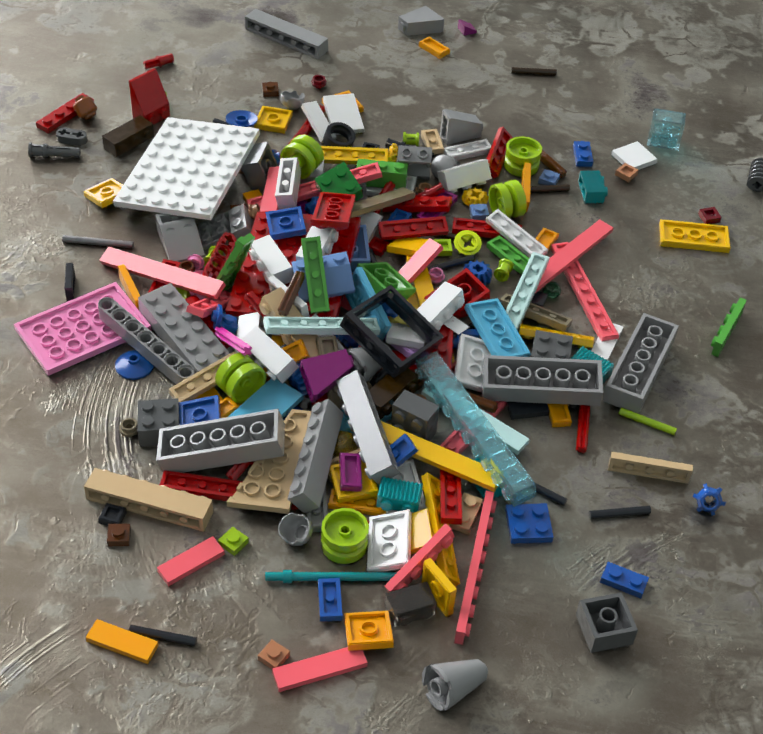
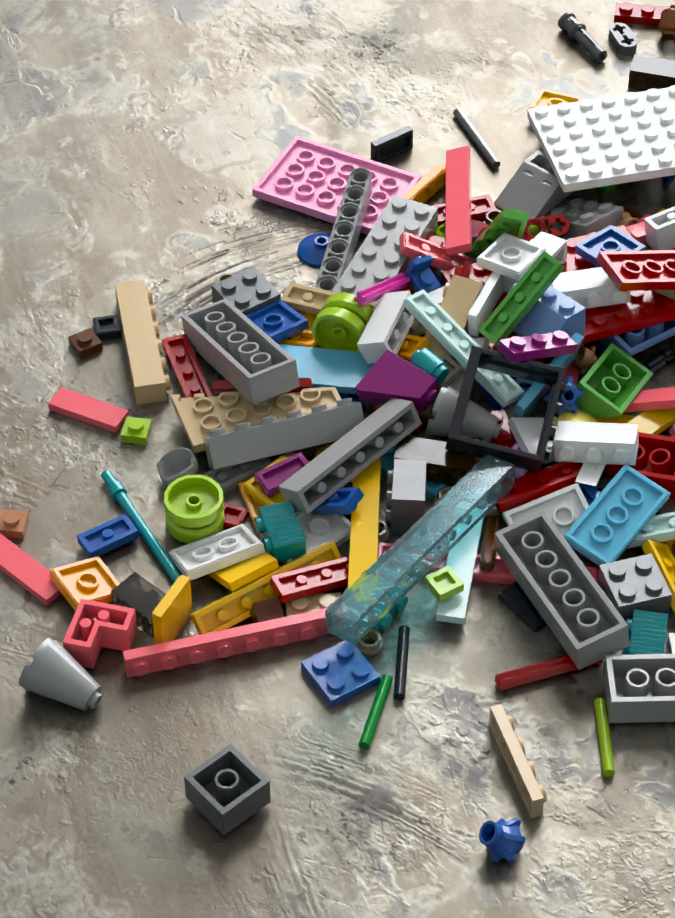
camera: 65 degrees right, 0 degrees up
reddish brown axle [278,271,305,316] -> none
coral plate [384,523,455,599] -> none
light orange tile [547,403,572,427] -> none
black bar [588,506,651,519] -> none
blue plate [600,562,649,599] -> none
none -> coral brick [63,599,138,669]
none -> reddish brown slope [249,595,284,623]
none -> green bar [358,674,393,749]
none -> teal brick [410,348,449,385]
none -> lime plate [425,565,464,602]
none -> white tile [477,233,547,281]
none -> magenta plate [497,331,578,362]

